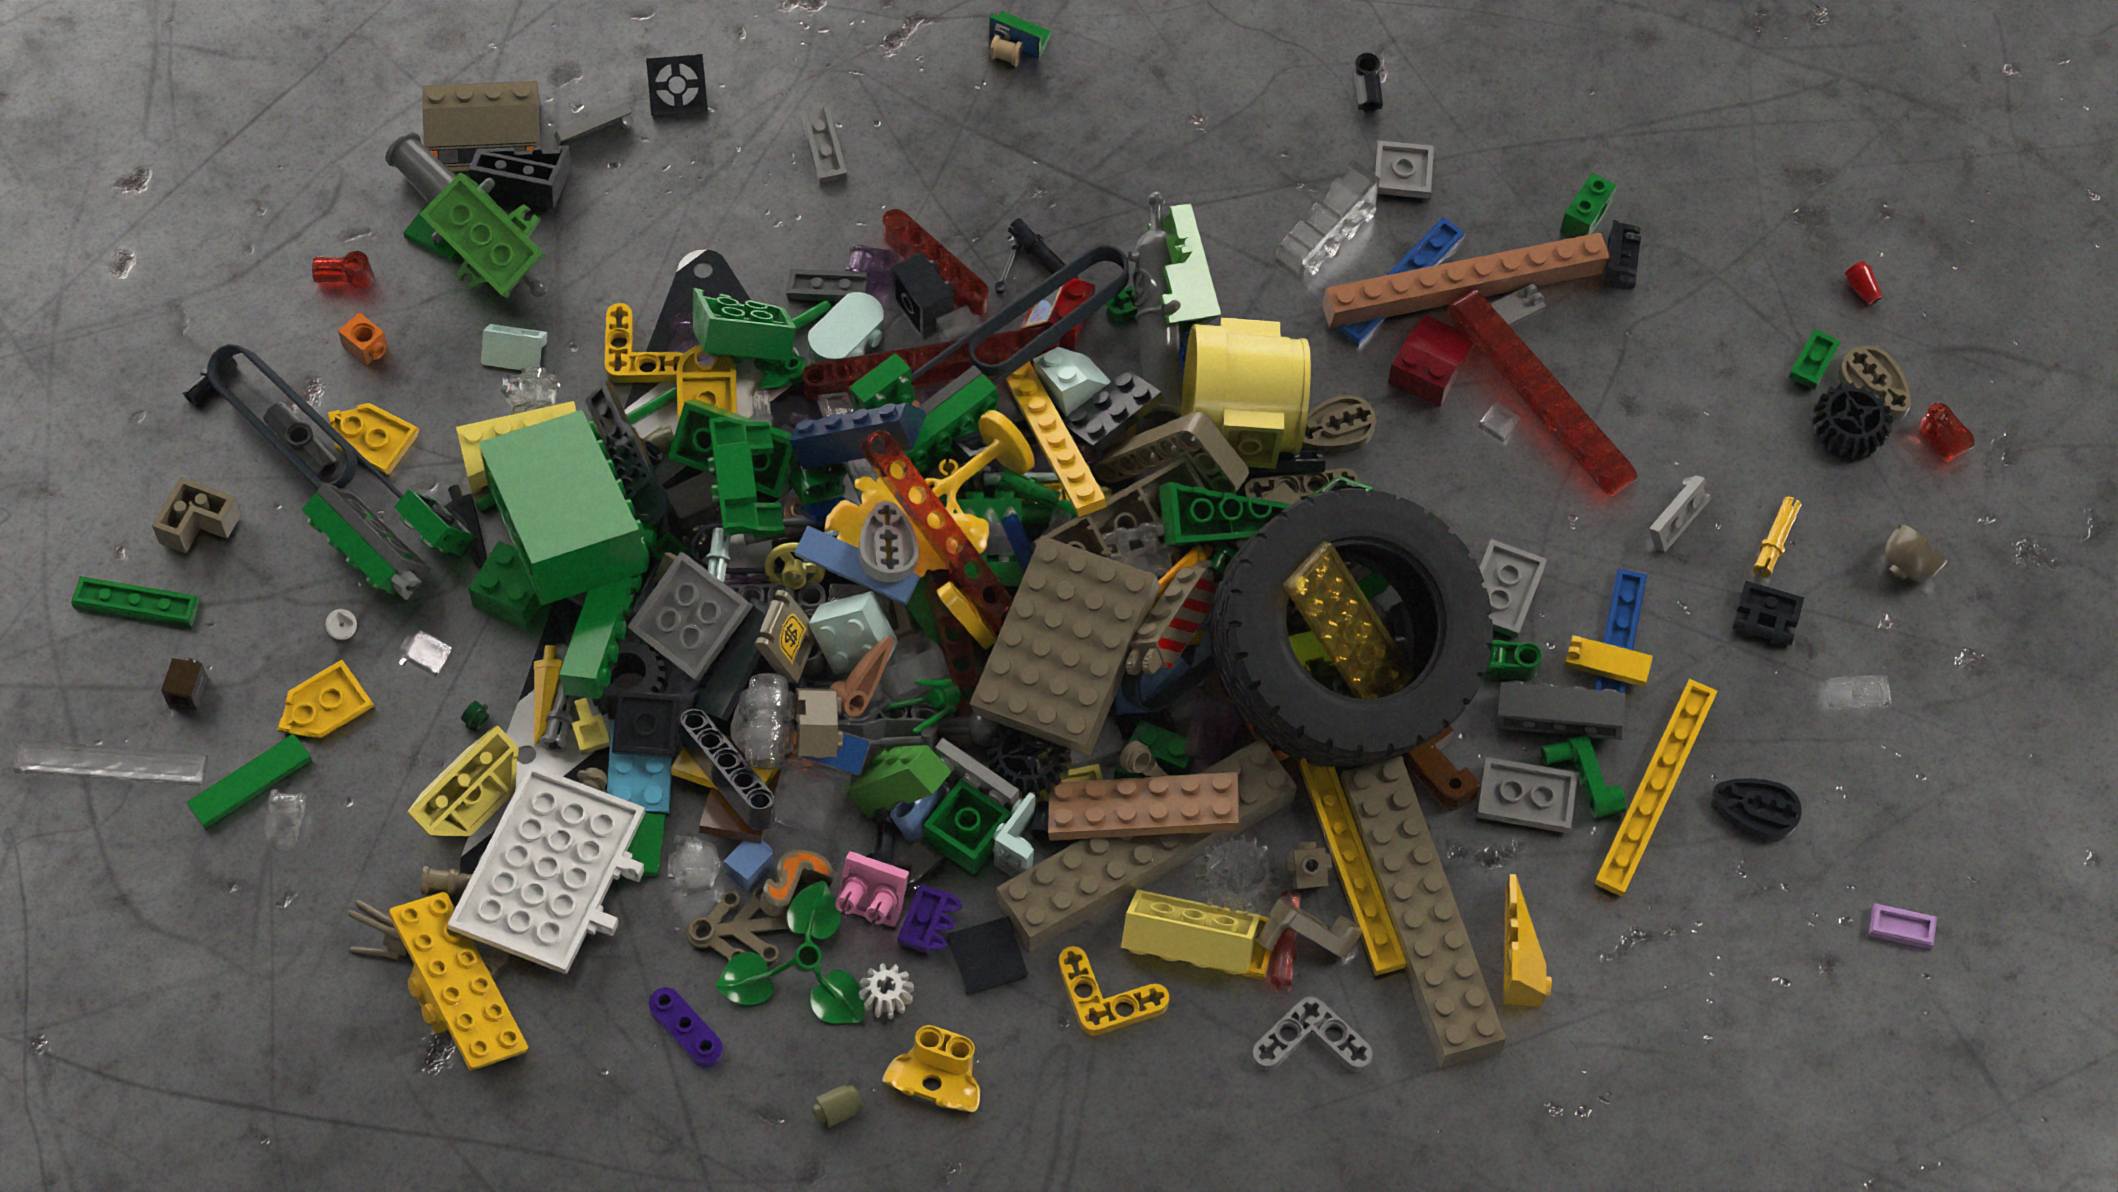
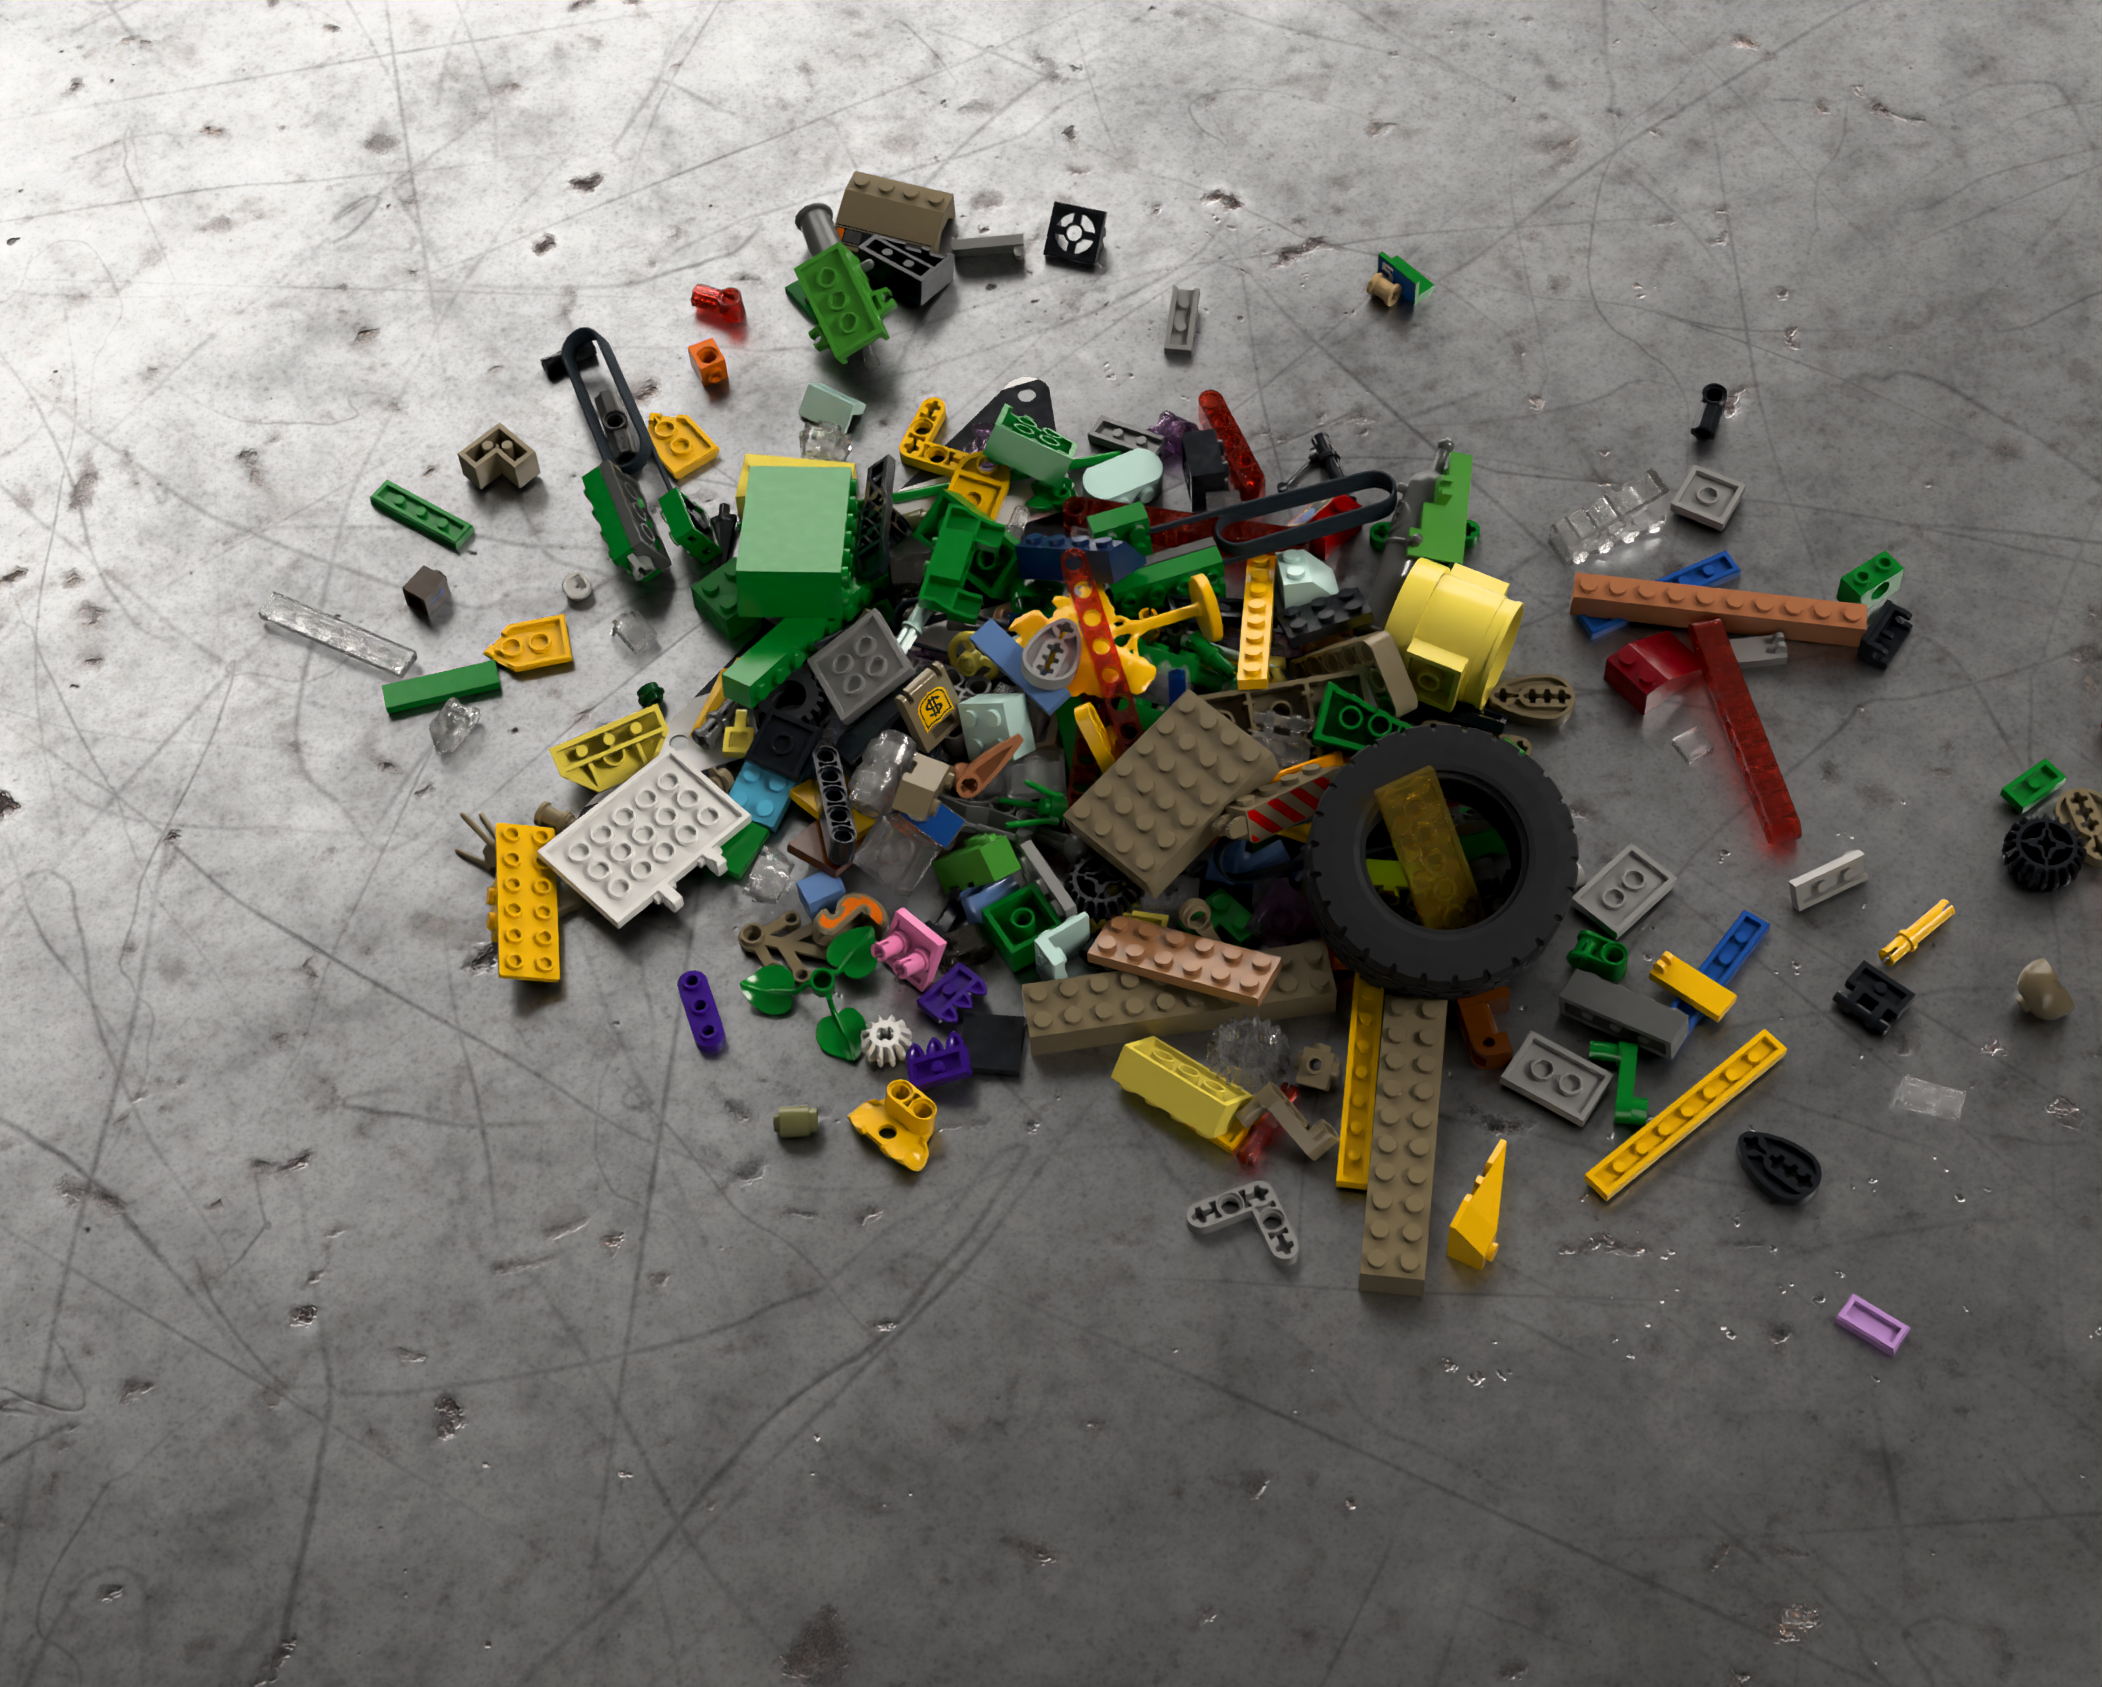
camera: 30 degrees right, 5 degrees down
yellow beam [1058,946,1169,1036] -> none
none -> dark purple plate [907,1031,972,1091]

